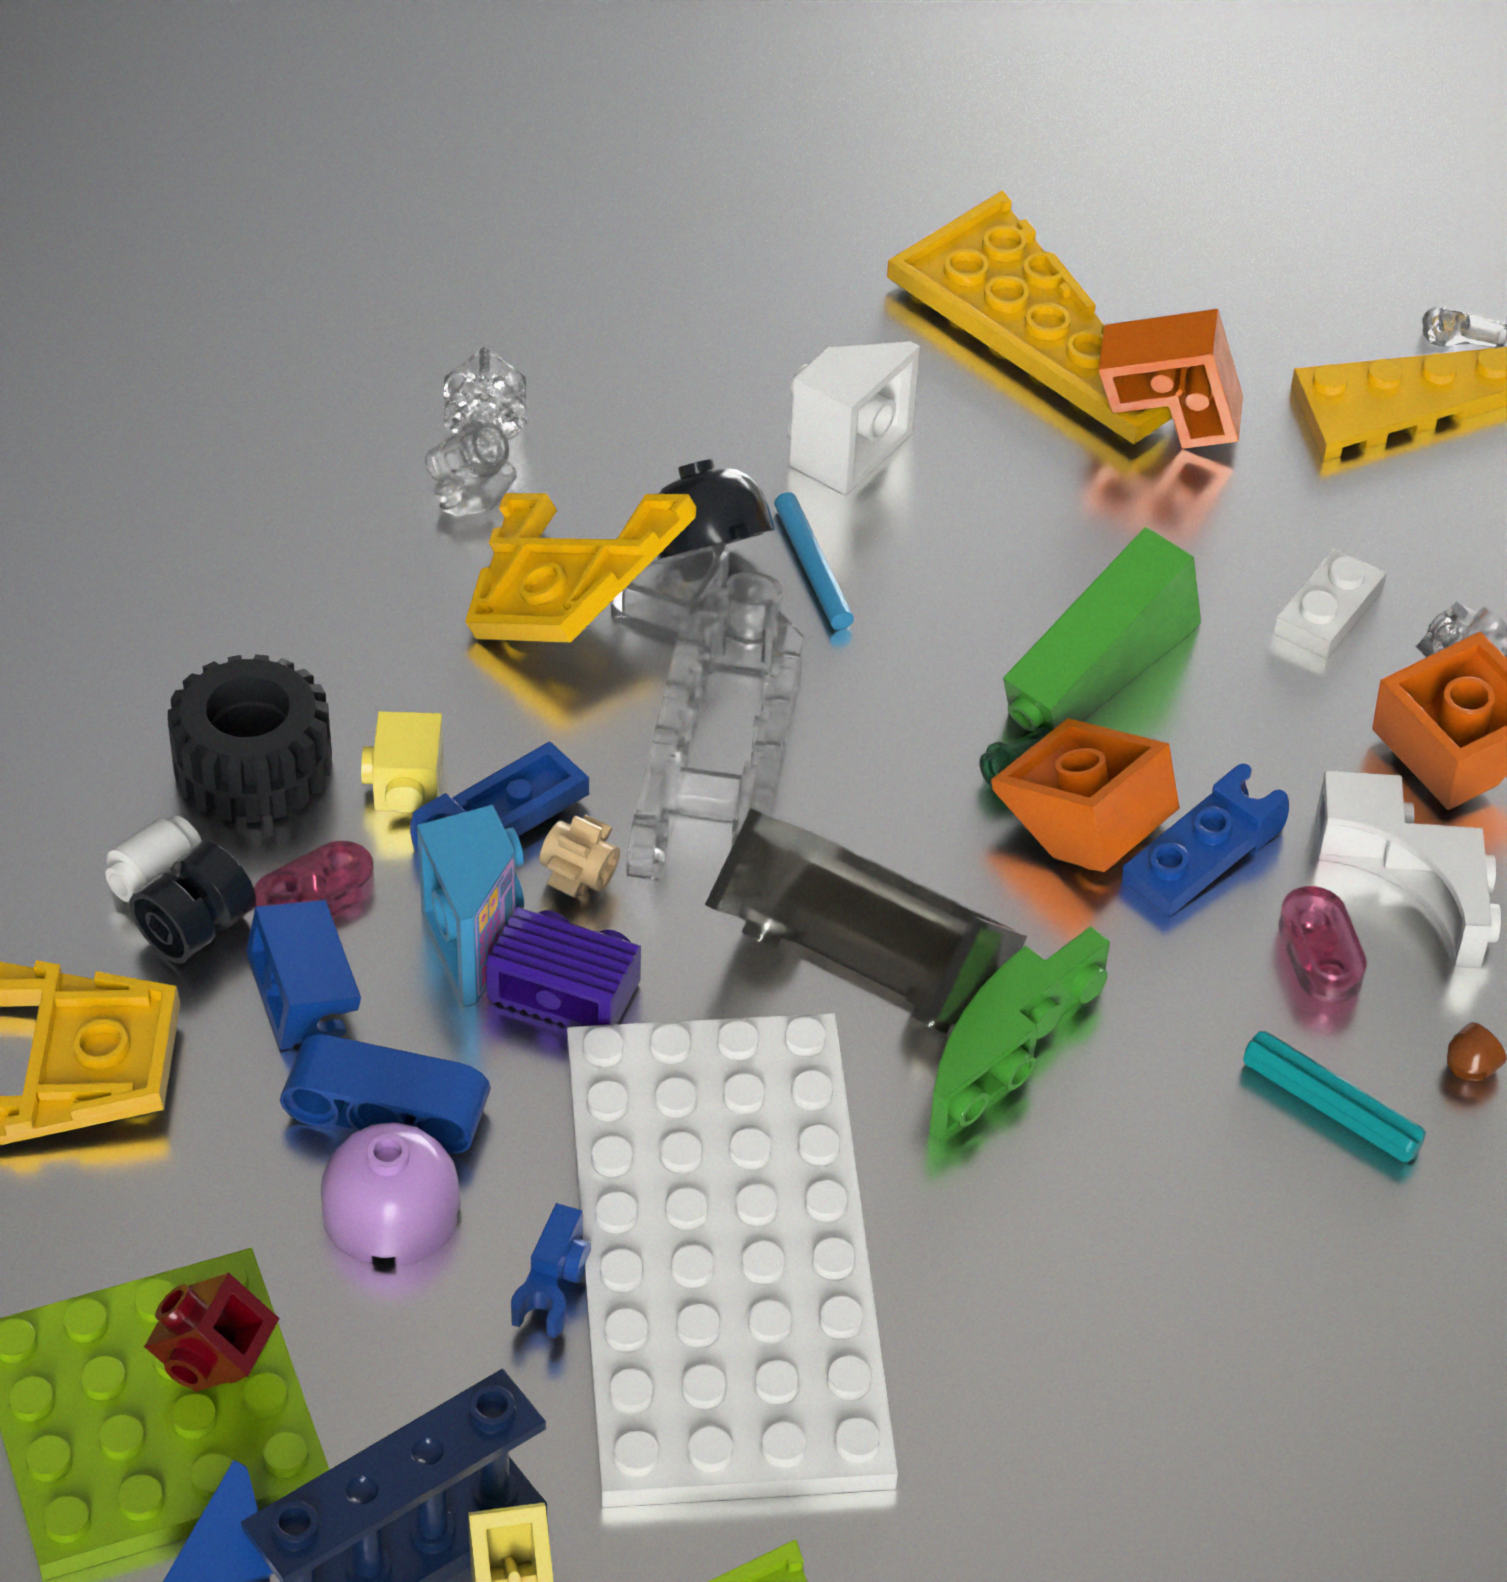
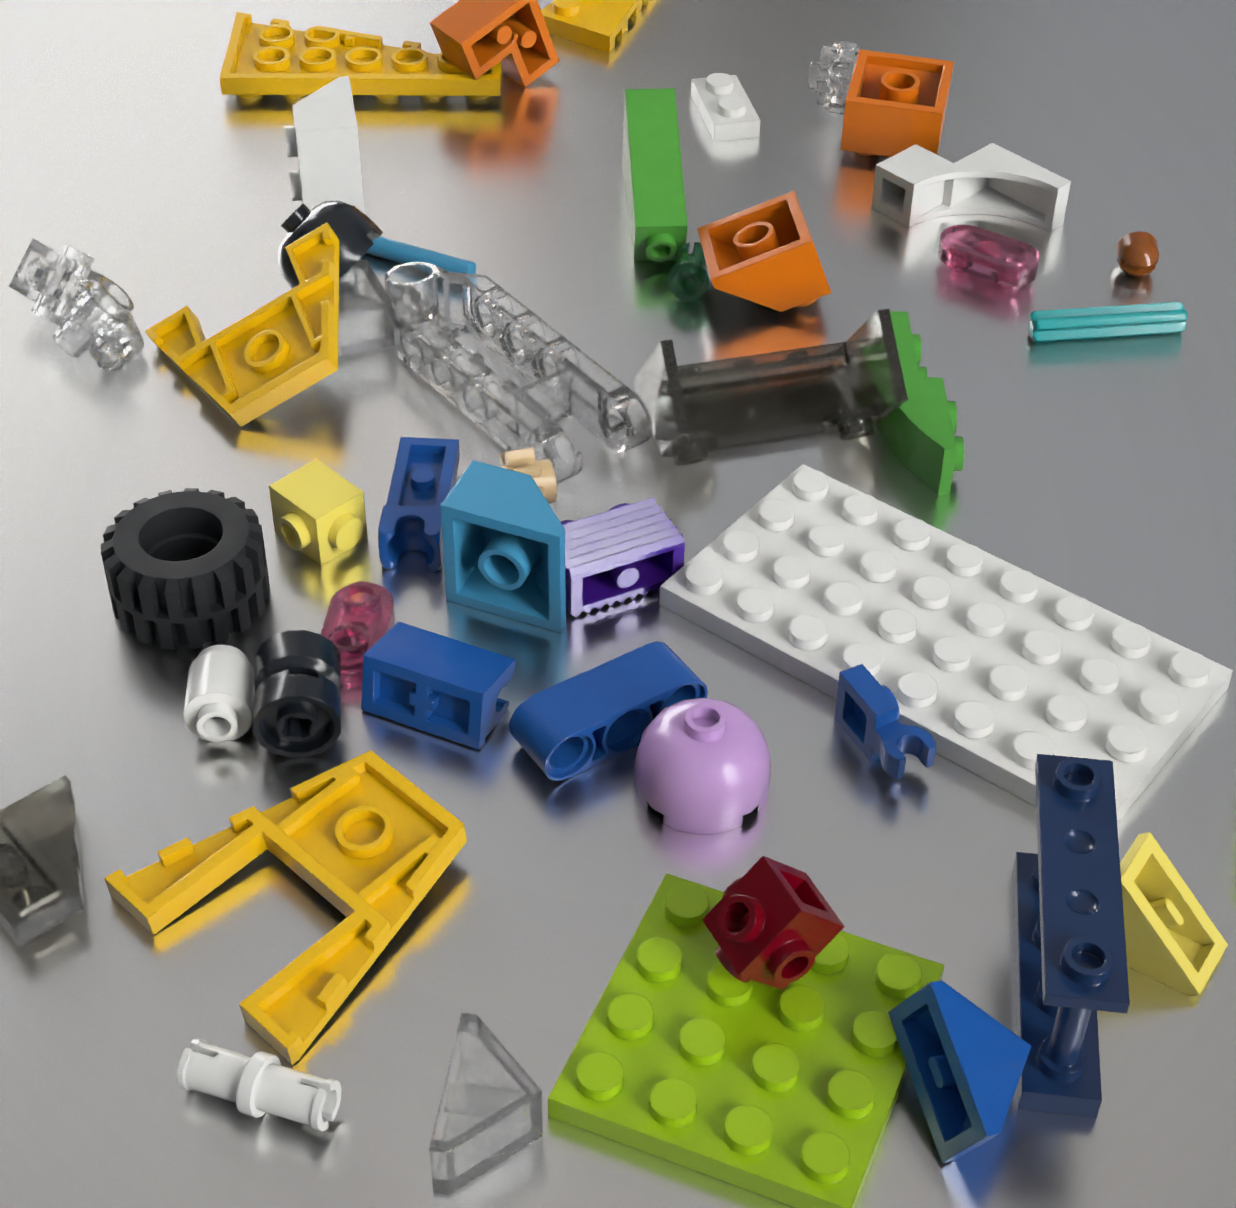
camera: 45 degrees left, 5 degrees down
blue plate [1122,763,1289,918] -> none

